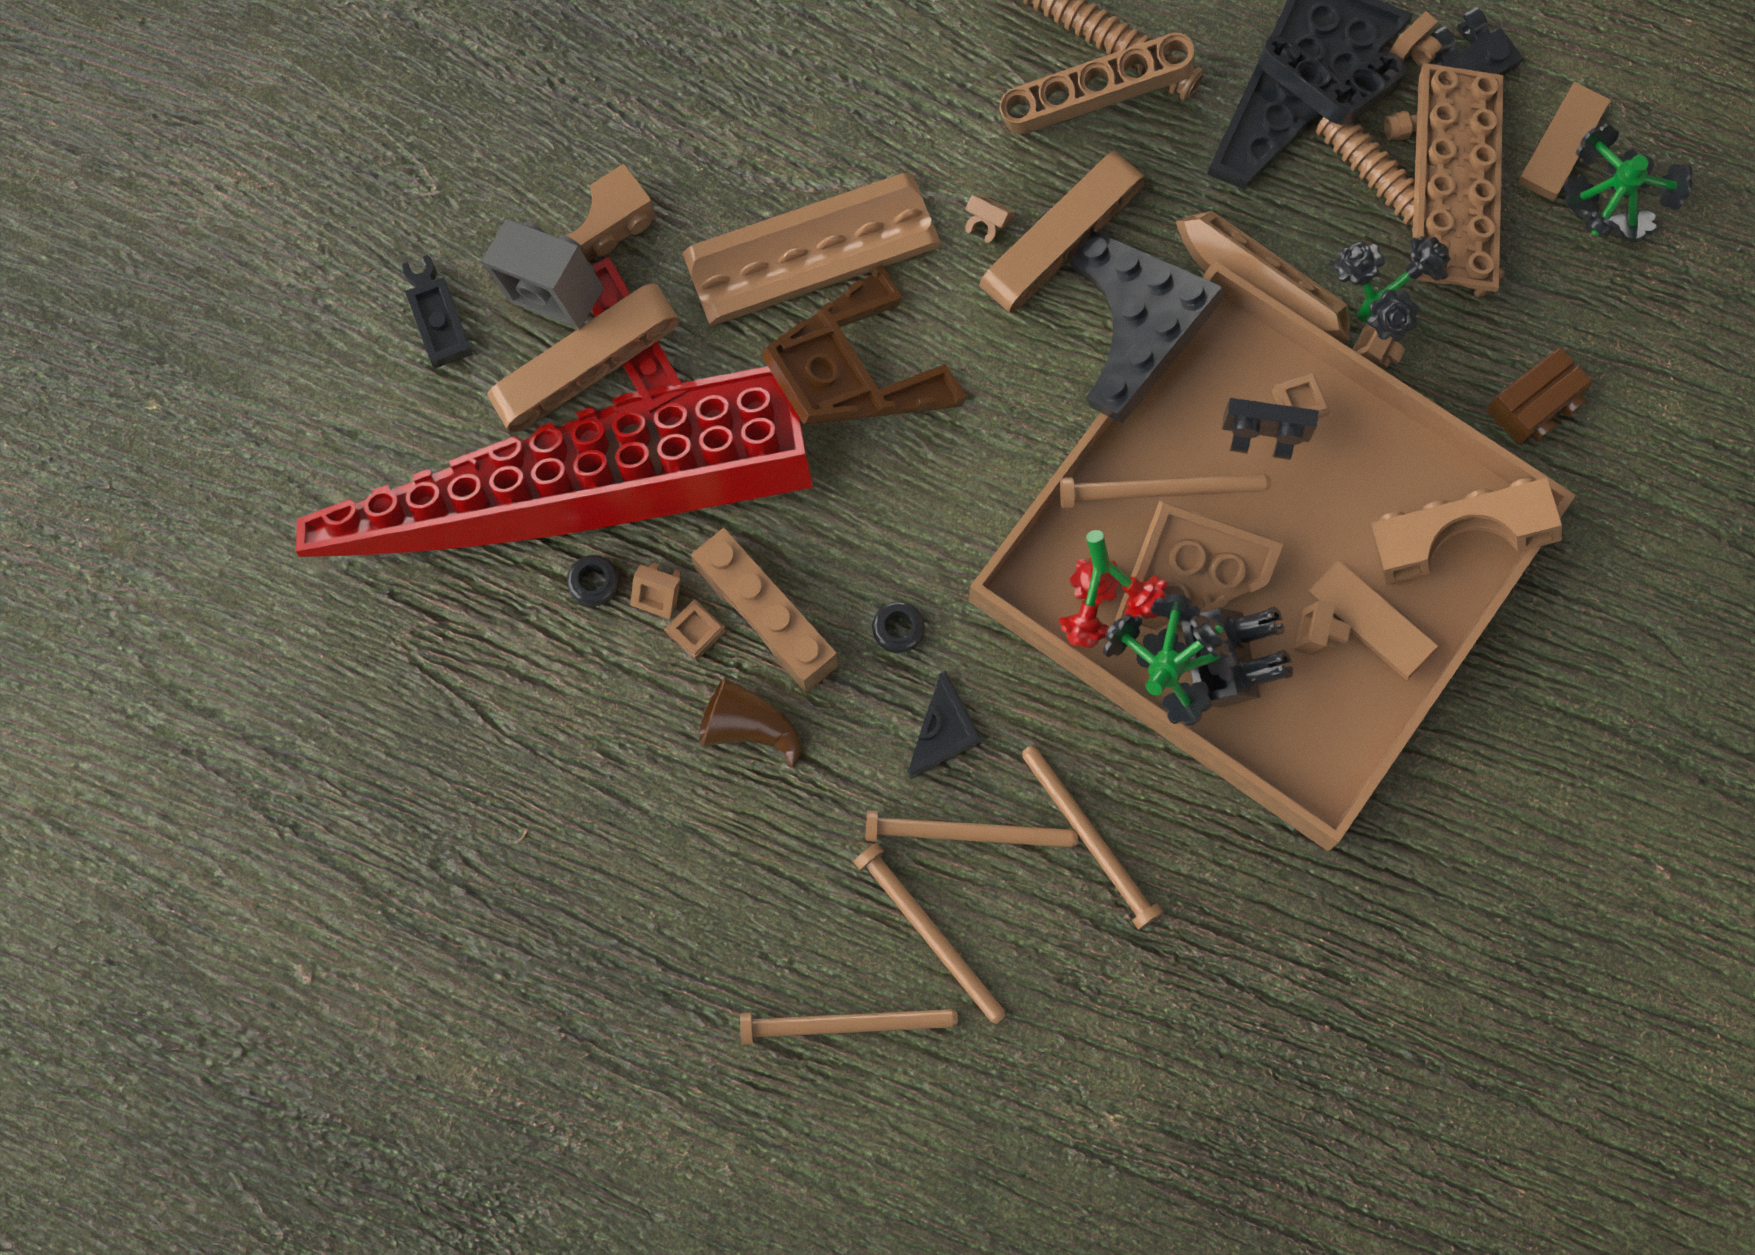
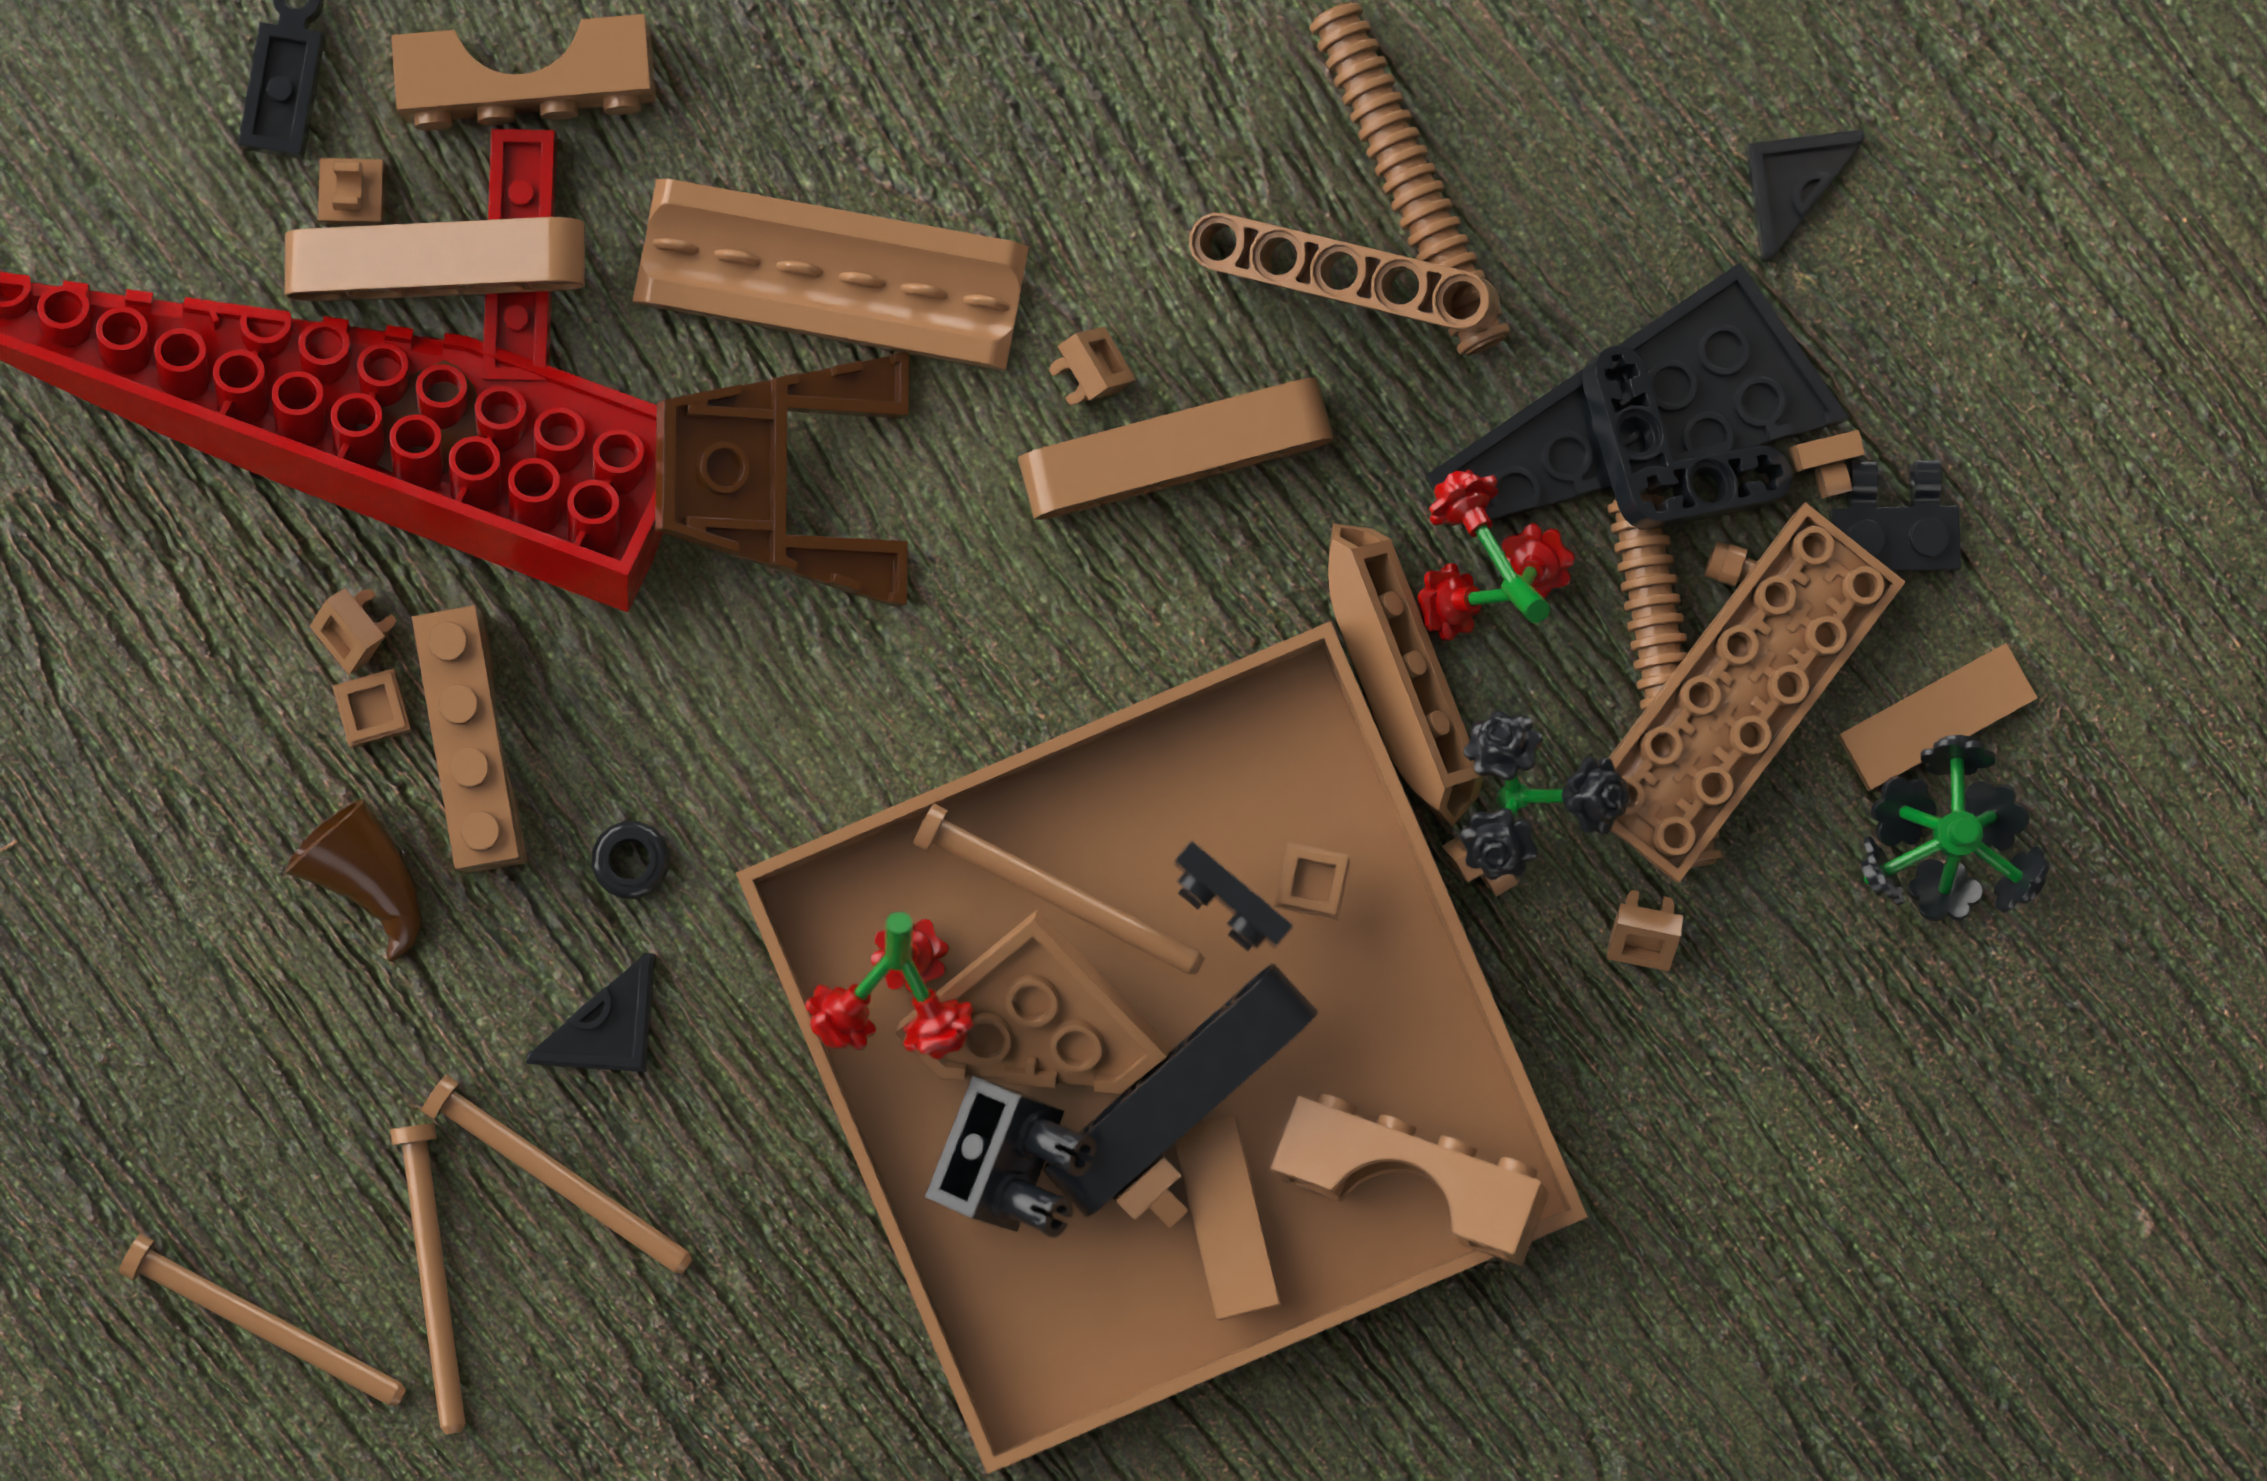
camera: 30 degrees right, 10 degrees up
dark grey brick [481,219,604,330] -> none
black piece [567,555,620,606] -> none
medium nougat bar [1022,746,1164,930] -> none
black plate [1069,231,1226,424] -> none
black plant [1103,594,1237,725] -> none
reddish brown brick [1486,347,1592,445] -> none
none -> medium nougat tile [318,158,387,226]
none -> black beam [1042,963,1318,1217]
none -> red plant [1418,470,1575,641]
none -> medium nougat tile [1606,890,1683,971]

